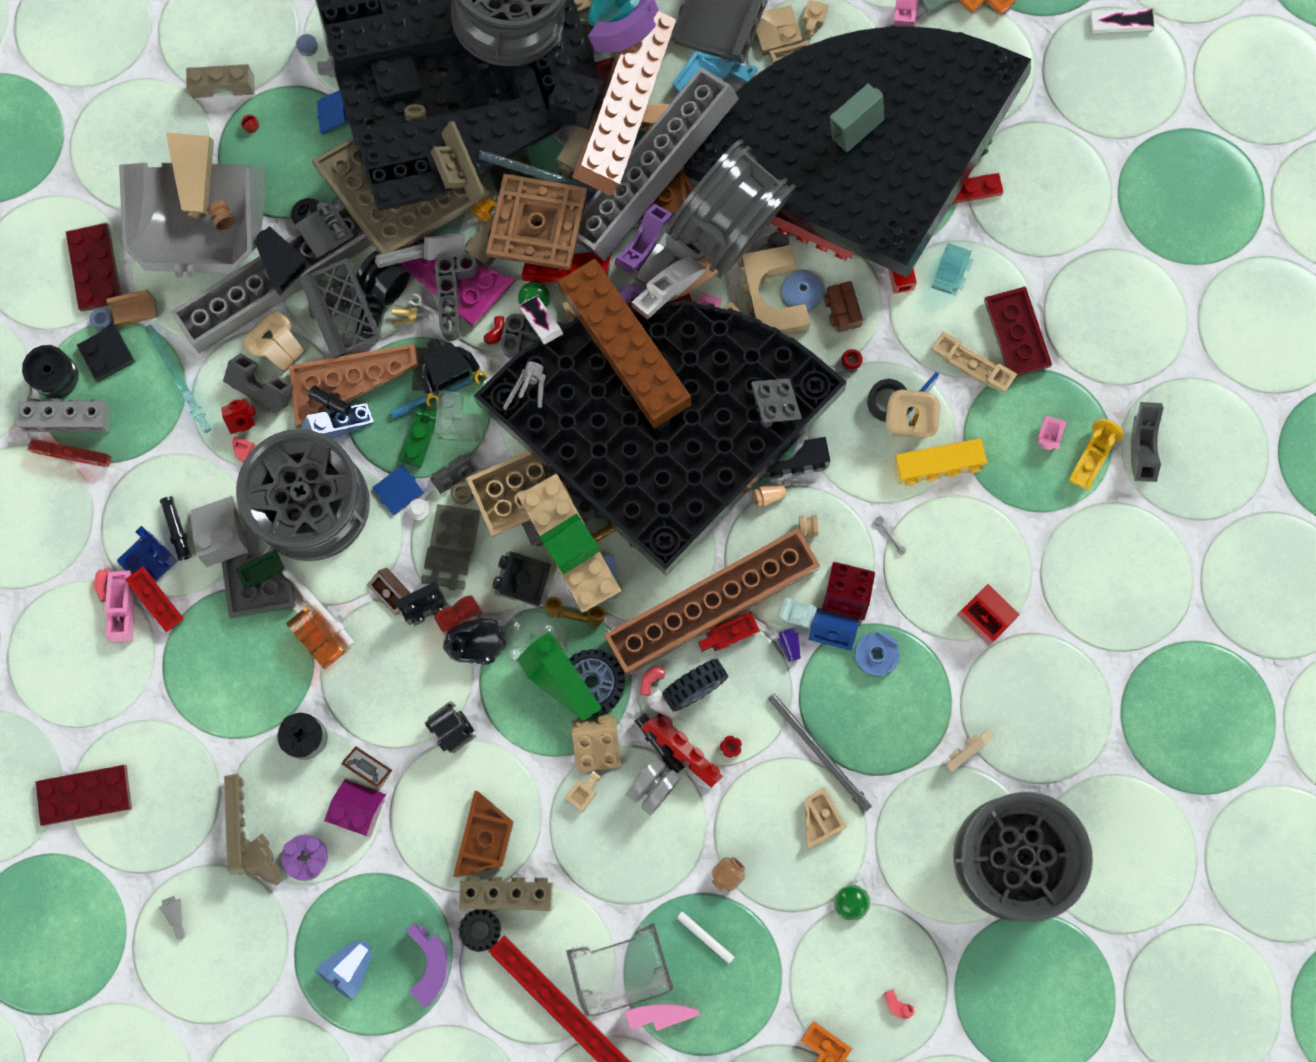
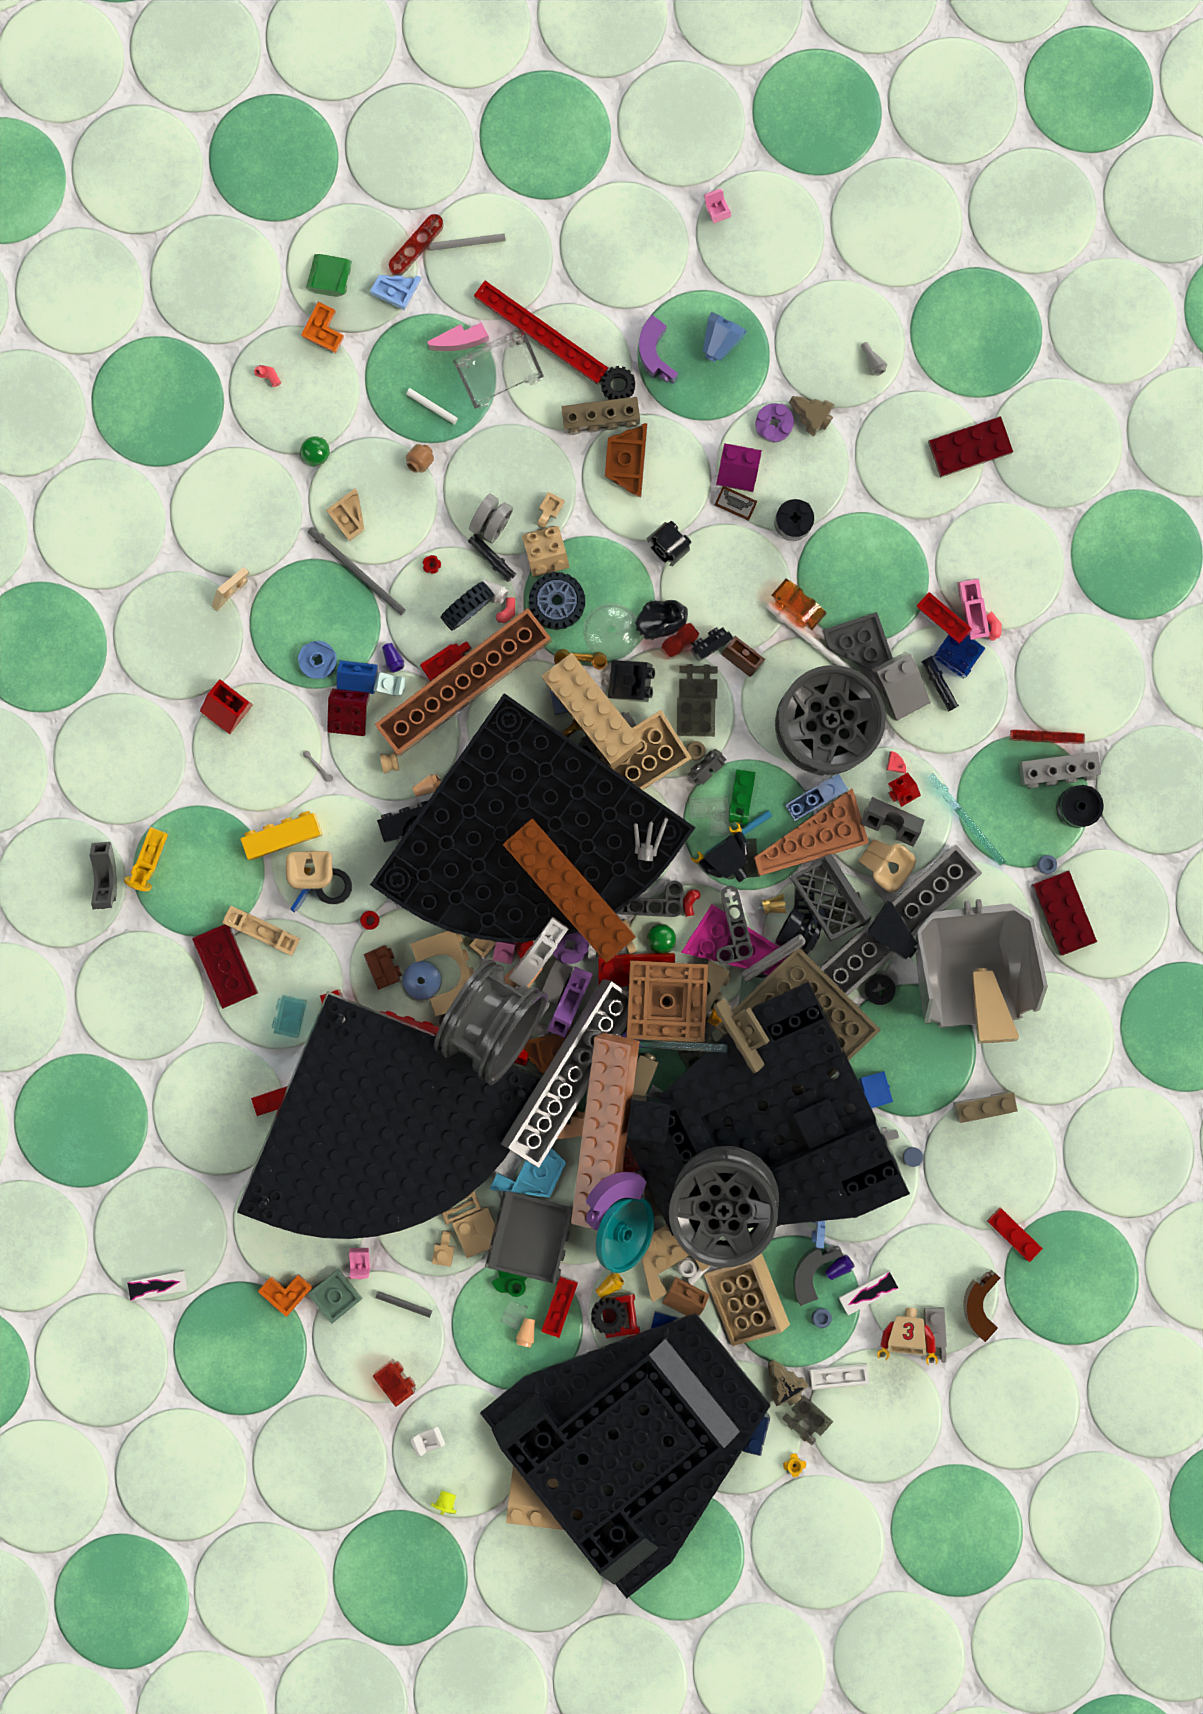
camera: 170 degrees right, 10 degrees up
black plate [77,324,136,382] -> none
medium nougat panel [106,290,158,327] -> none
medium nougat wheel [207,200,235,230] -> none
dark tan piece [224,774,247,875] -> none
dark green tile [235,550,286,590] -> none
red hinge [241,114,259,133] -> none
dark grey hinge [295,202,354,259] -> none
black pin [308,385,352,416] -> none
blue piece [372,465,424,515] -> none
dark tan tile [404,104,426,122] -> none
white hand [407,293,437,315] -> none
white plate [408,499,430,521] -> none
light grey tile [424,233,465,260] -> none
green wedge [517,631,602,721] -> none
tile [519,296,563,344] -> none
green slope [539,513,601,575] -> none
red wing [641,713,723,788] -> none
dark grey hinge [751,378,802,428] -> none
sand green brick [830,84,885,152] -> none
dark grey wheel [953,792,1093,921] -> none
bright pink bracket [1037,415,1067,451] -> none

